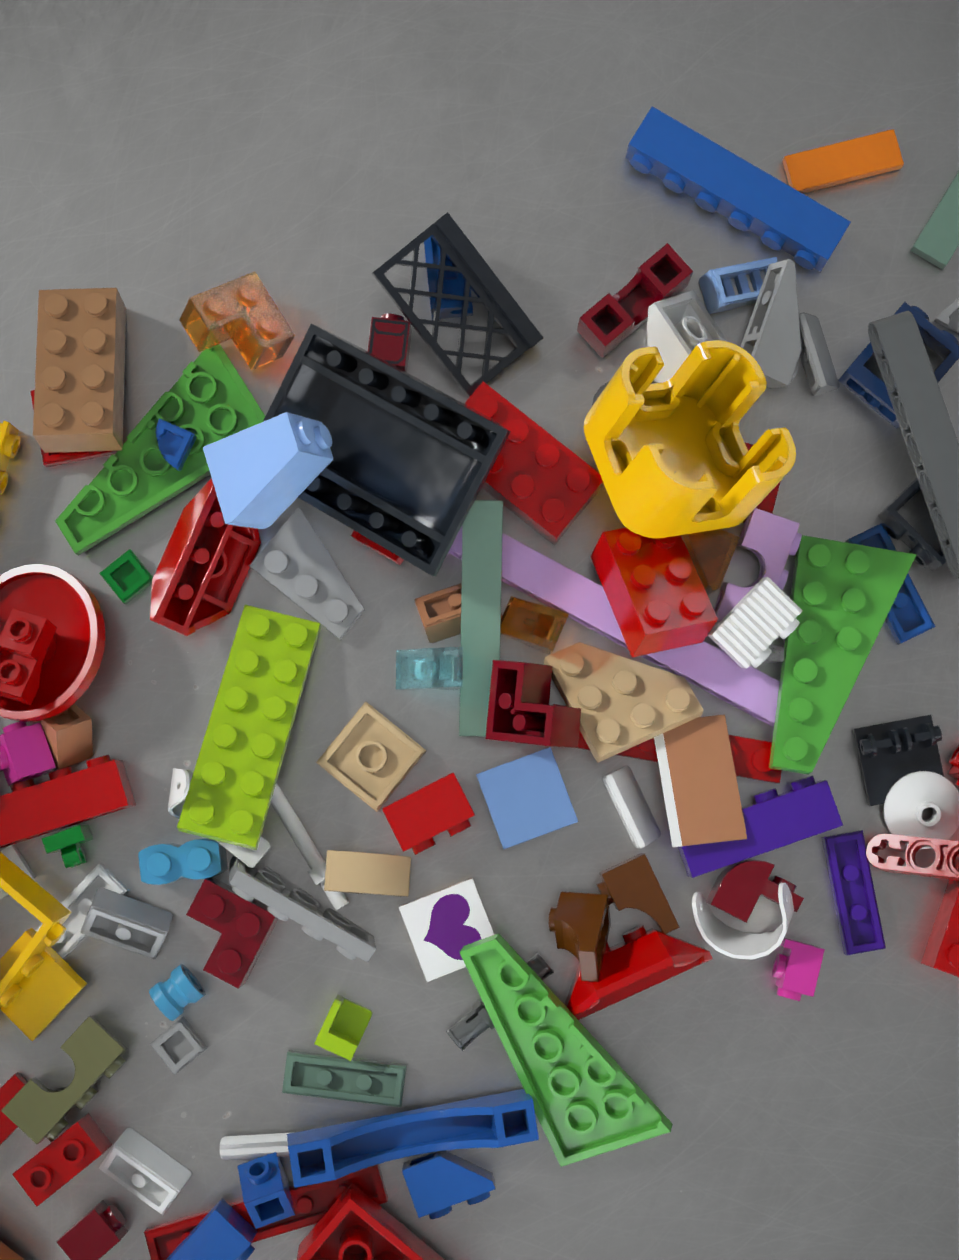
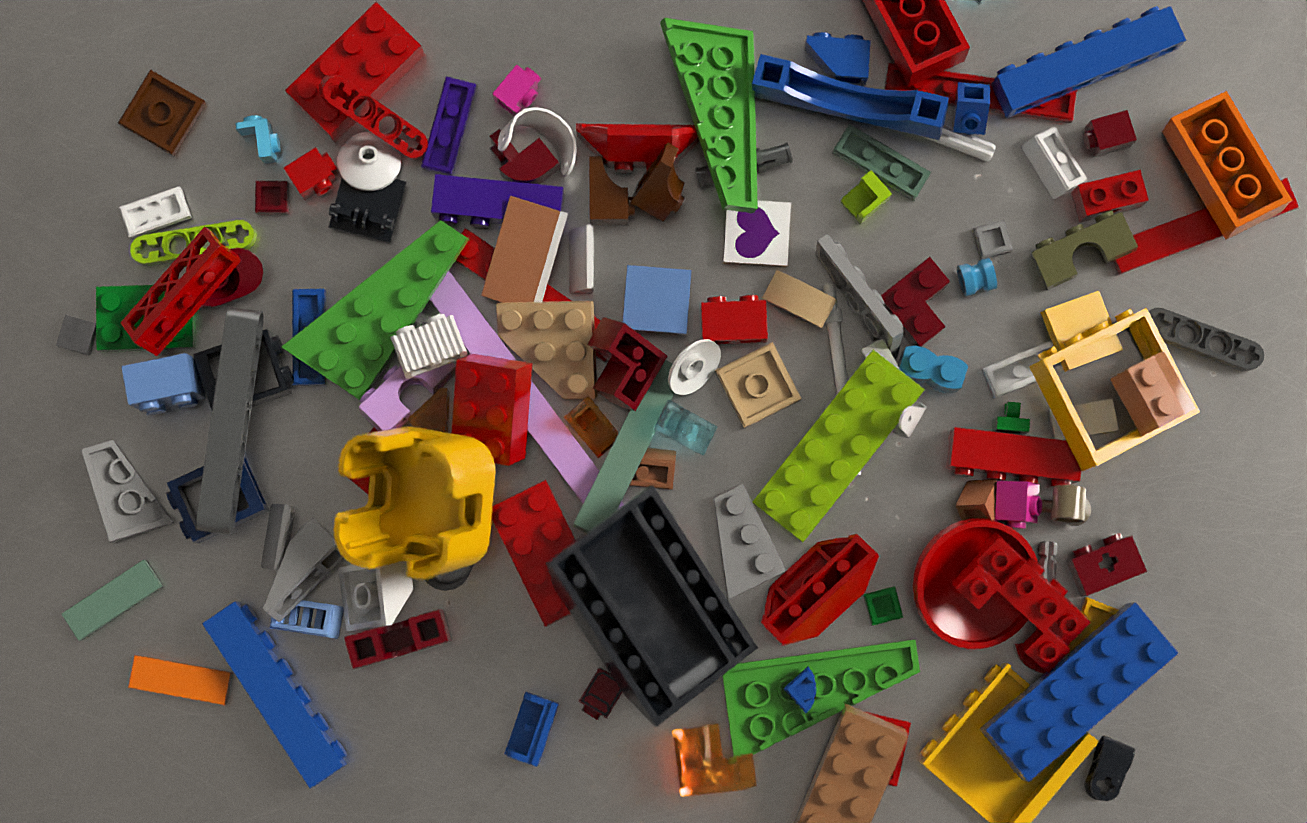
camera: 155 degrees left, 0 degrees up
light grey slope [80,887,173,959] -> none
light blue slope [203,412,333,529] -> none
black fence [371,212,543,397] -> none
none -> white dish [668,339,721,395]

